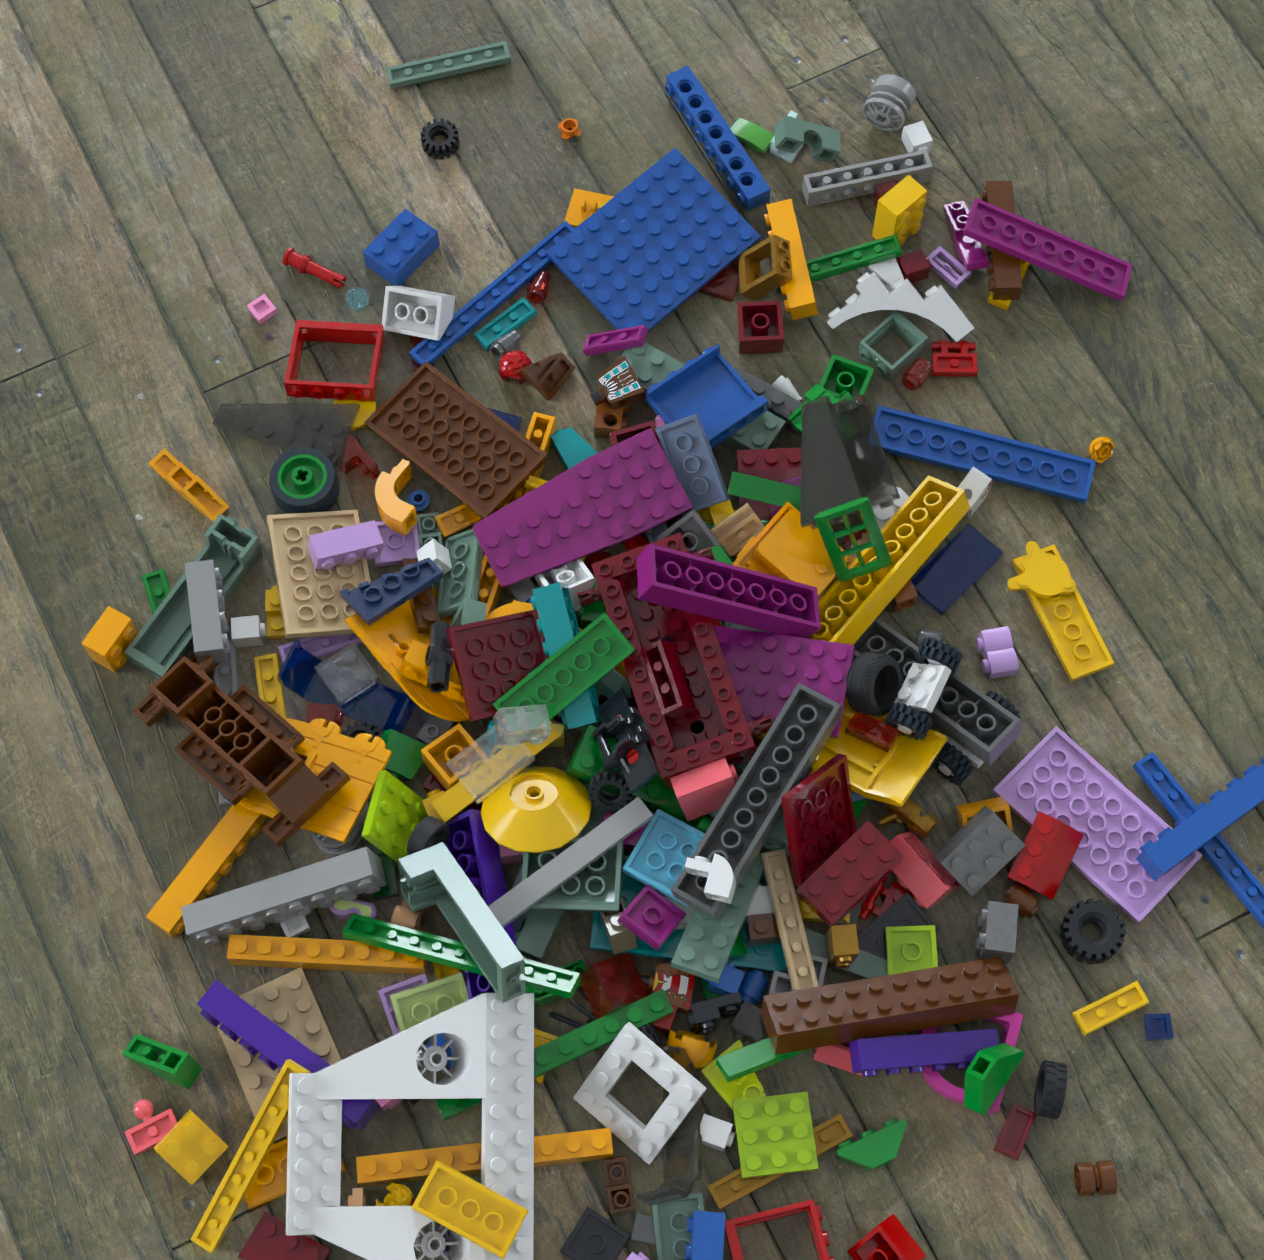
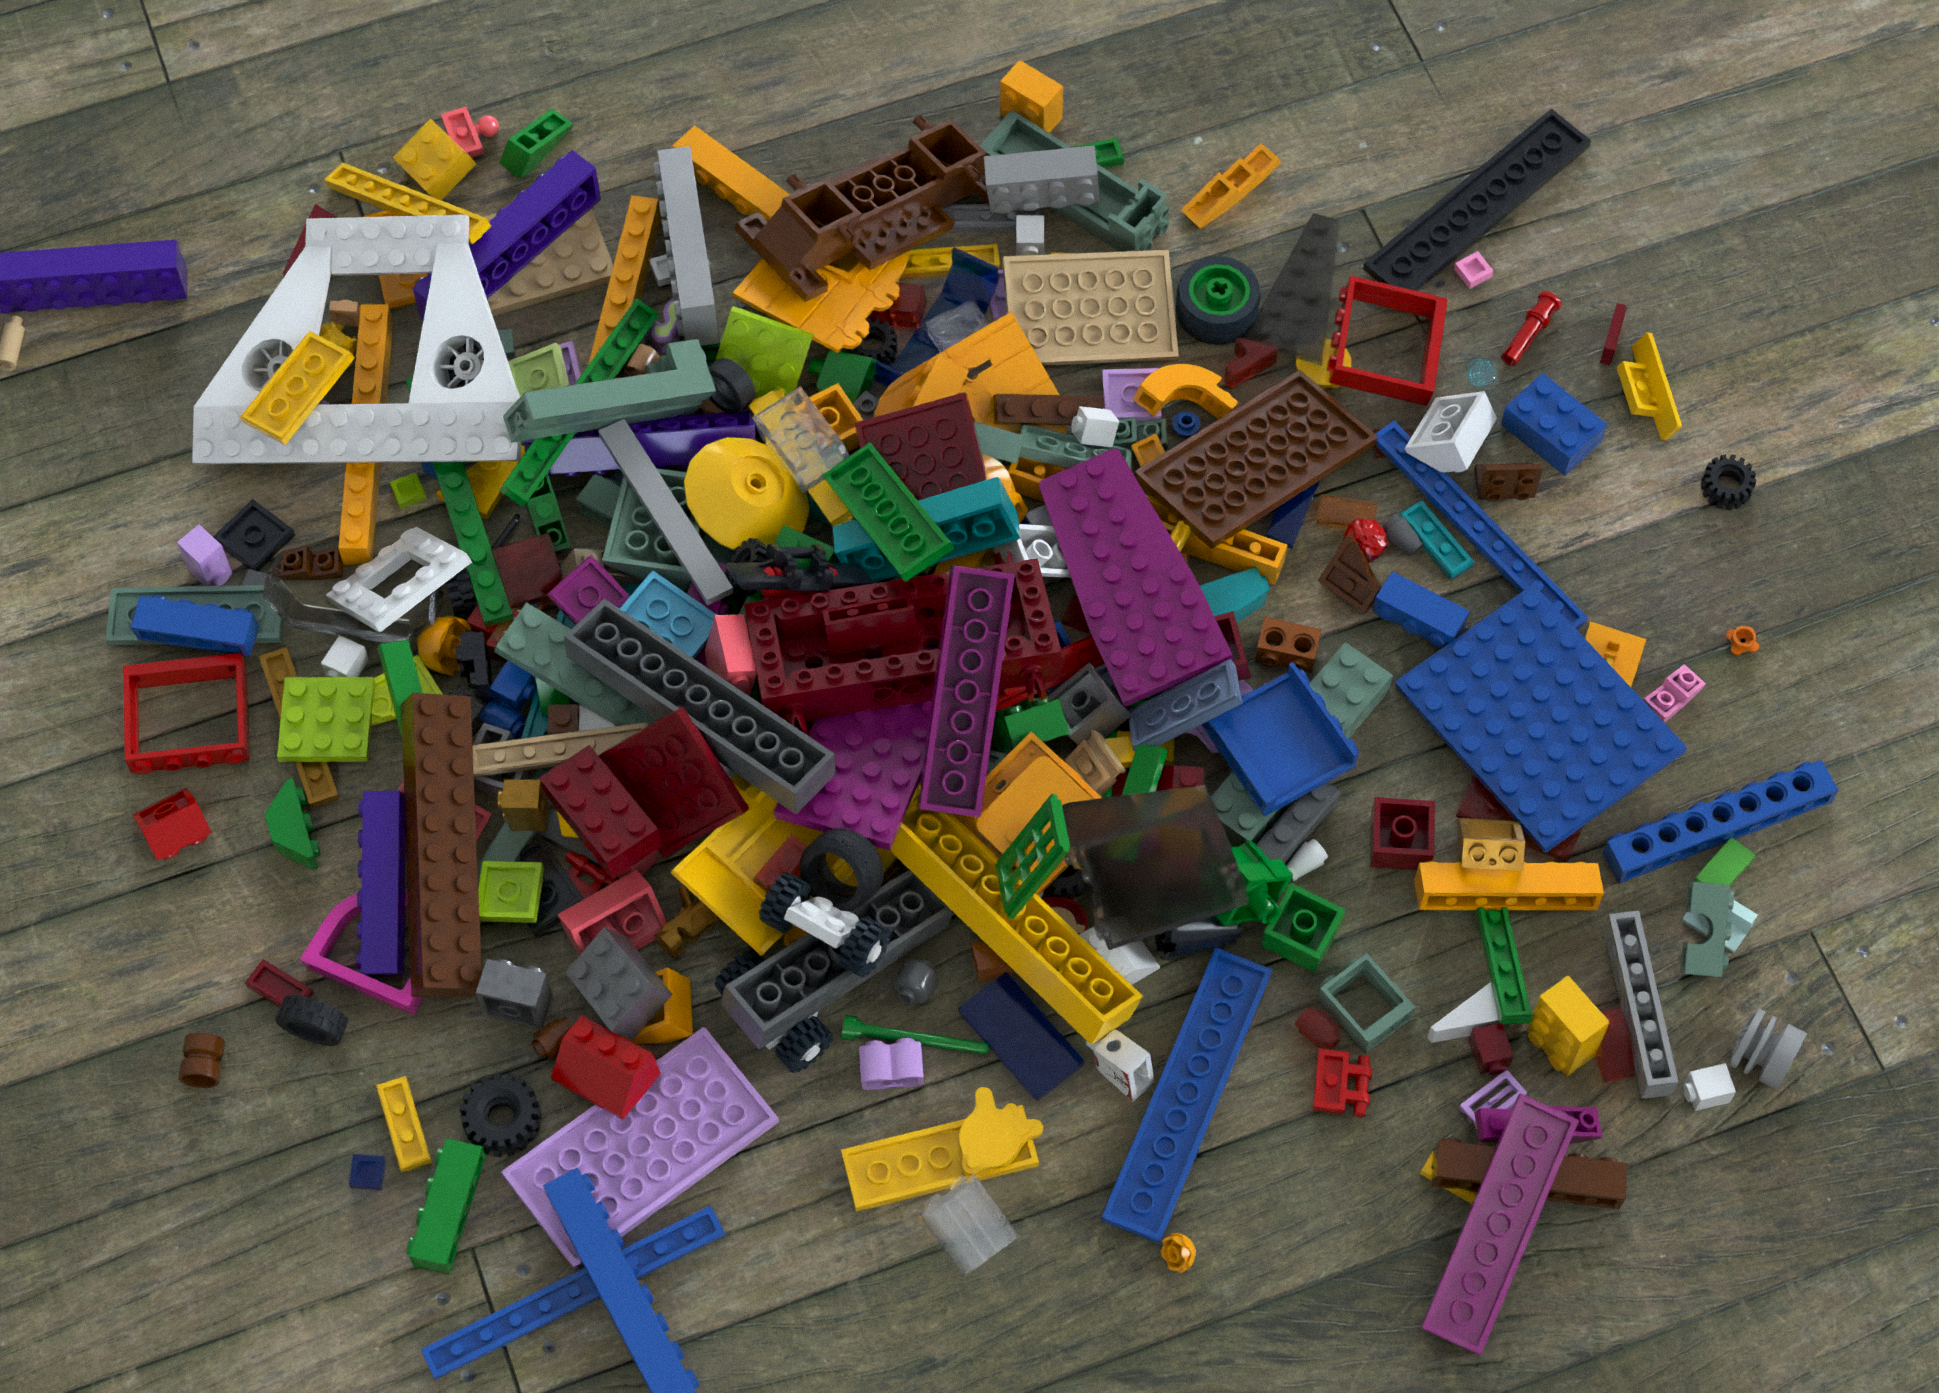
camera: 95 degrees right, 5 degrees down
lavender brick [307,520,384,570] -> none
dark blue wing [340,557,444,626] -> none
sand green plate [386,41,511,89] -> none
black piece [425,621,453,693] -> none
clear brick [493,704,552,747] -> none
clear red cone [527,271,550,304] -> none
magenta tile [582,325,648,356] -> none
torso [590,356,647,410] -> none
white brick [685,853,736,904] -> none
white arch [827,272,974,342] -> none
green slope [964,1042,1025,1117] -> none
none -> lime tile [389,472,427,509]
none -> green brick [407,1138,486,1275]
none -> green piece [841,1015,990,1055]
none -> clear brick [919,1174,1019,1277]
none -> clear orange tile [1317,494,1378,528]
none -> black plate [1363,108,1591,291]
none -> blue brick [1373,571,1469,648]
none -> reddish brown bracket [1475,463,1543,501]
none -> dark red tile [1600,303,1627,365]
none -> yellow bracket [1616,332,1682,440]
none -> bright pink slope [1643,664,1706,723]

